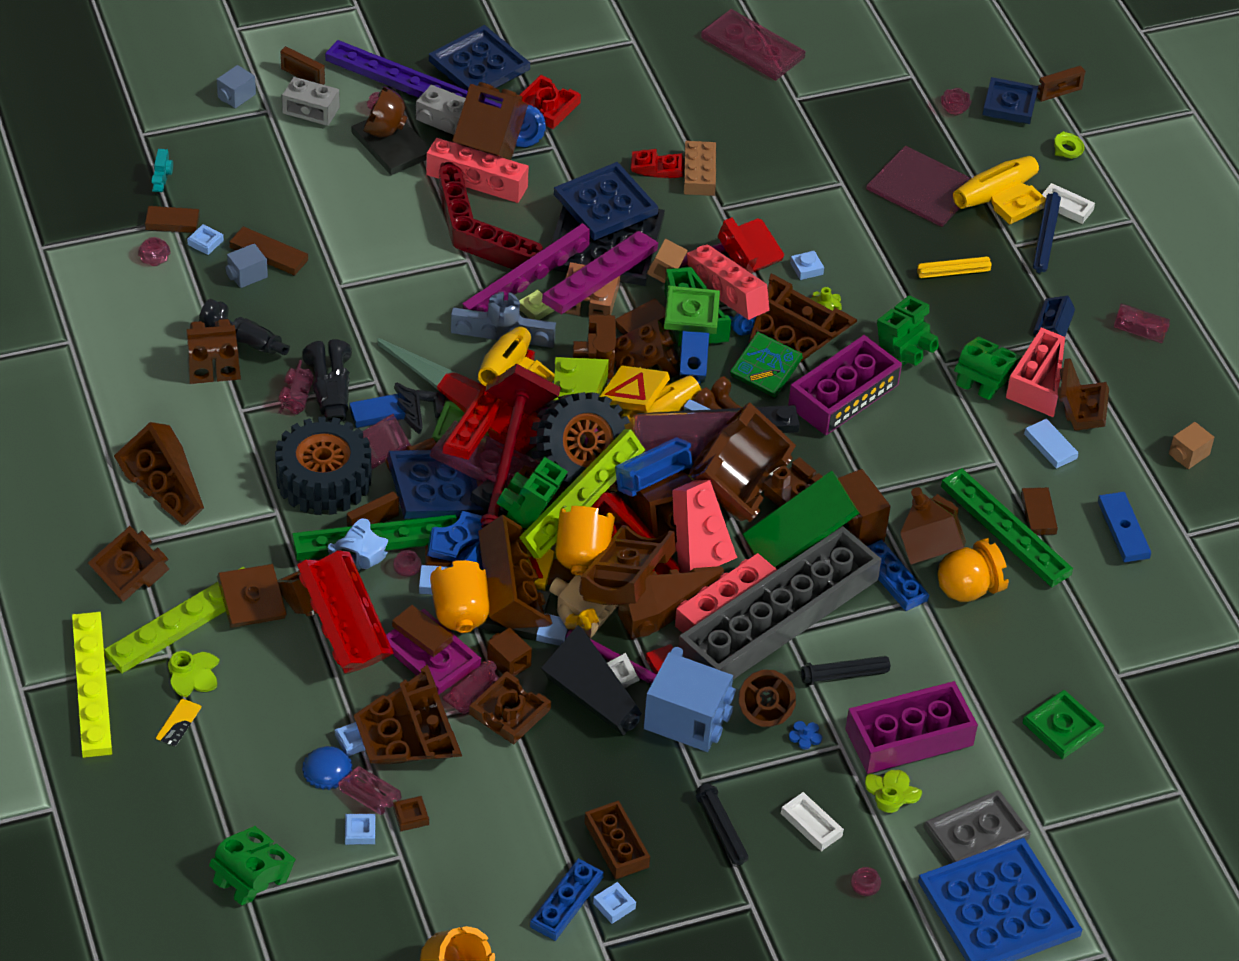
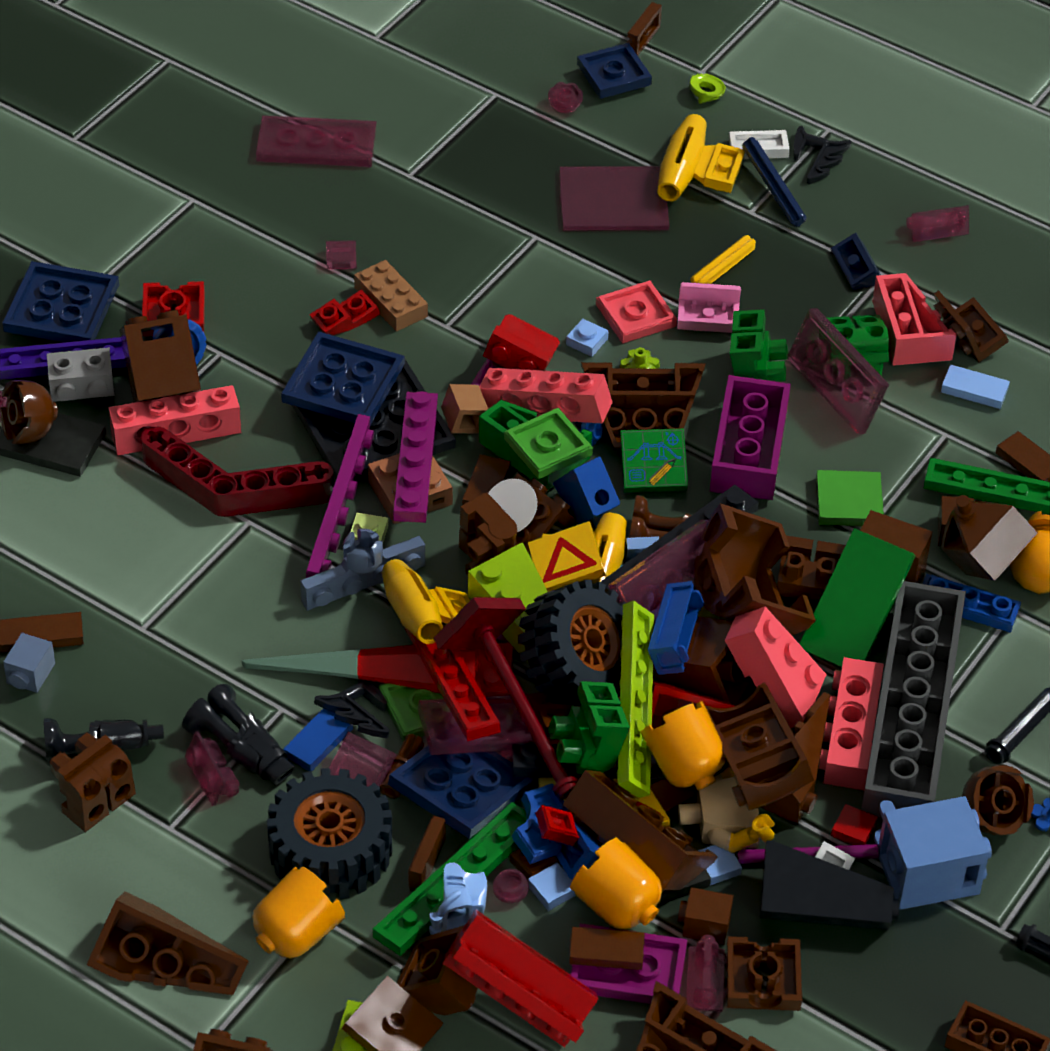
camera: 35 degrees left, 0 degrees up
none -> light orange cylinder [252,866,345,959]
none -> clear pink tile [326,240,357,269]
none -> white sticker [488,479,537,532]
none -> red tile [536,805,579,846]
none -> coral tile [596,280,677,344]
none -> bright pink bracket [677,282,741,333]
none -> clear pink tile [788,308,889,435]
none -> black piece [793,126,852,184]
none -> bright green tile [816,470,884,526]

